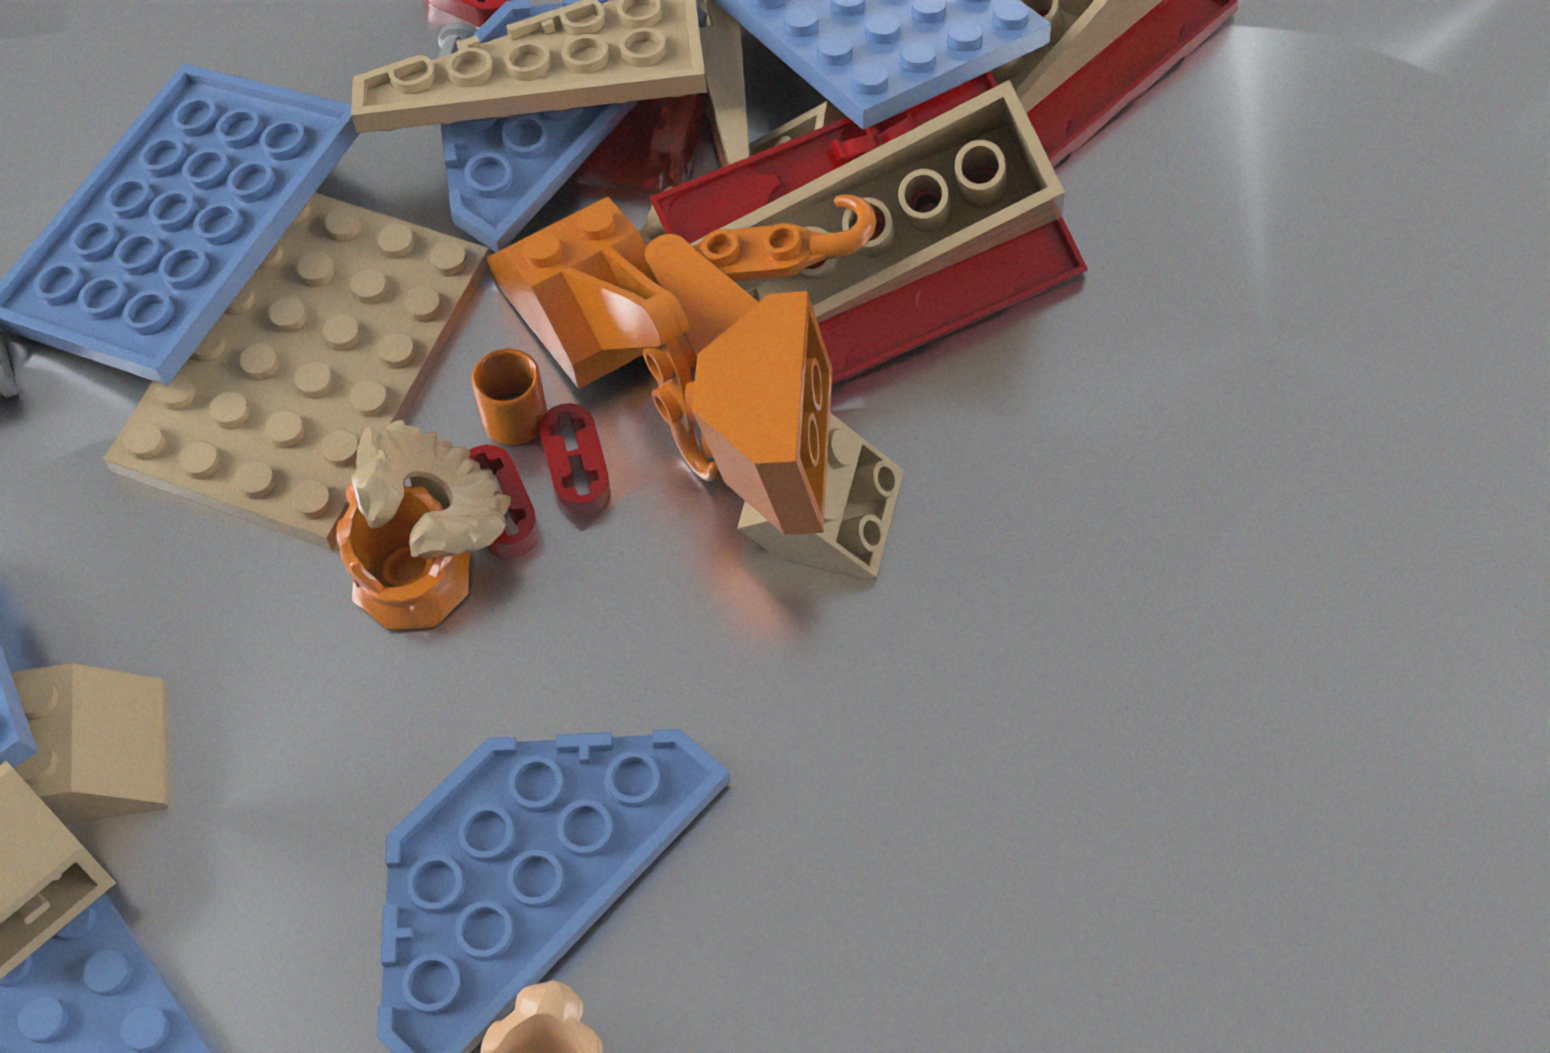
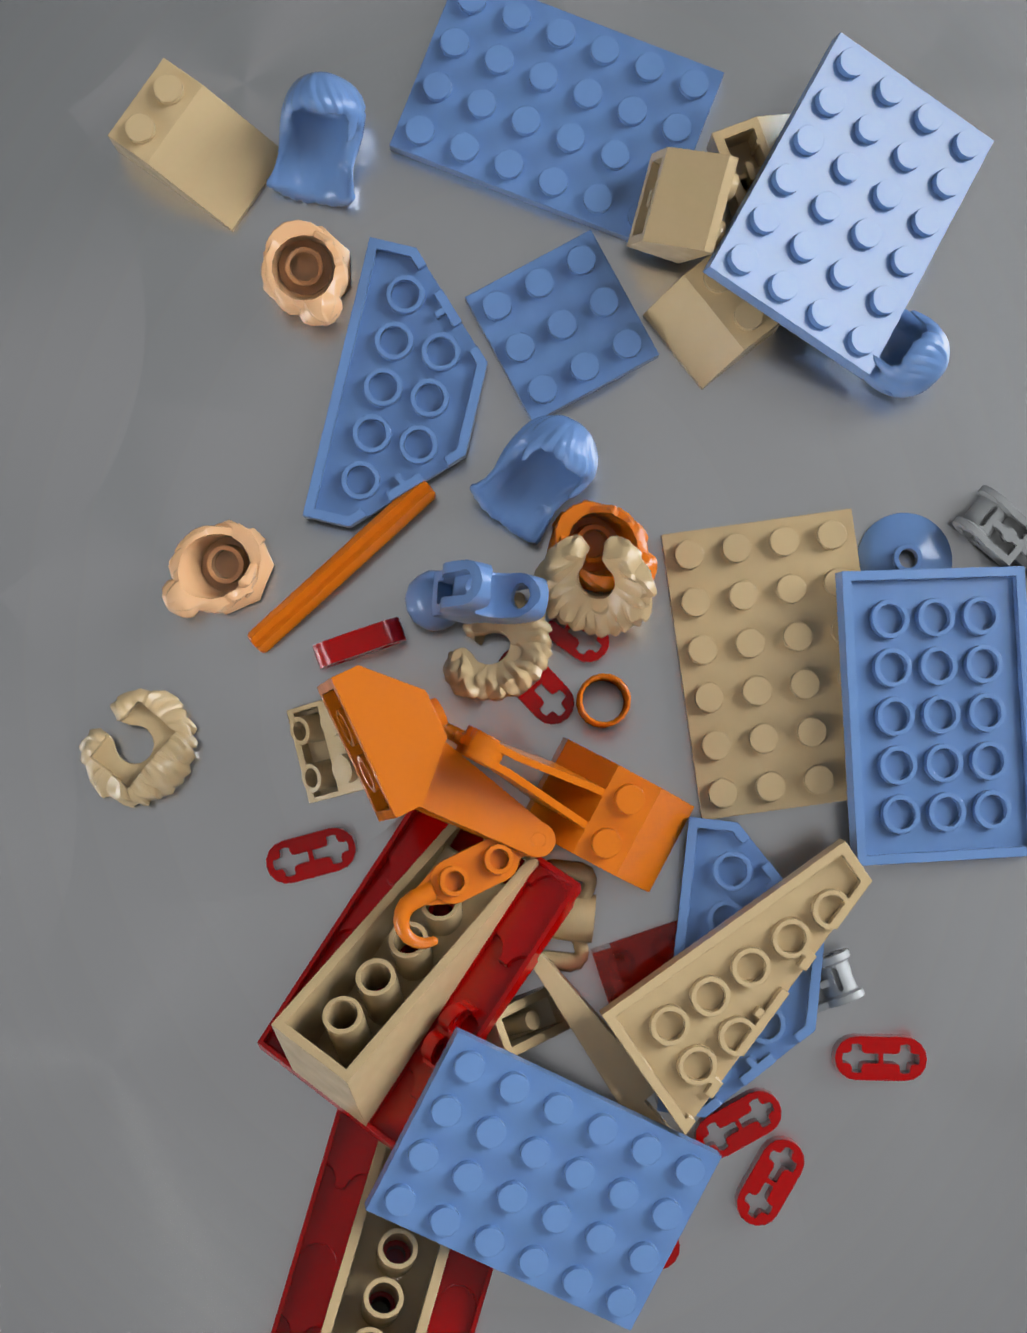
camera: 155 degrees right, 25 degrees up
none -> tan piece [79,688,198,808]
none -> light nougat piece [162,519,274,618]
none -> orange axle [247,480,436,653]
none -> red beam [266,827,358,884]
none -> red beam [312,617,407,669]
none -> medium blue piece [405,559,549,631]
none -> tan piece [443,591,553,702]
none -> medium blue plate [465,230,659,421]
none -> medium blue piece [470,415,598,544]
none -> medium blue dish [858,513,952,571]

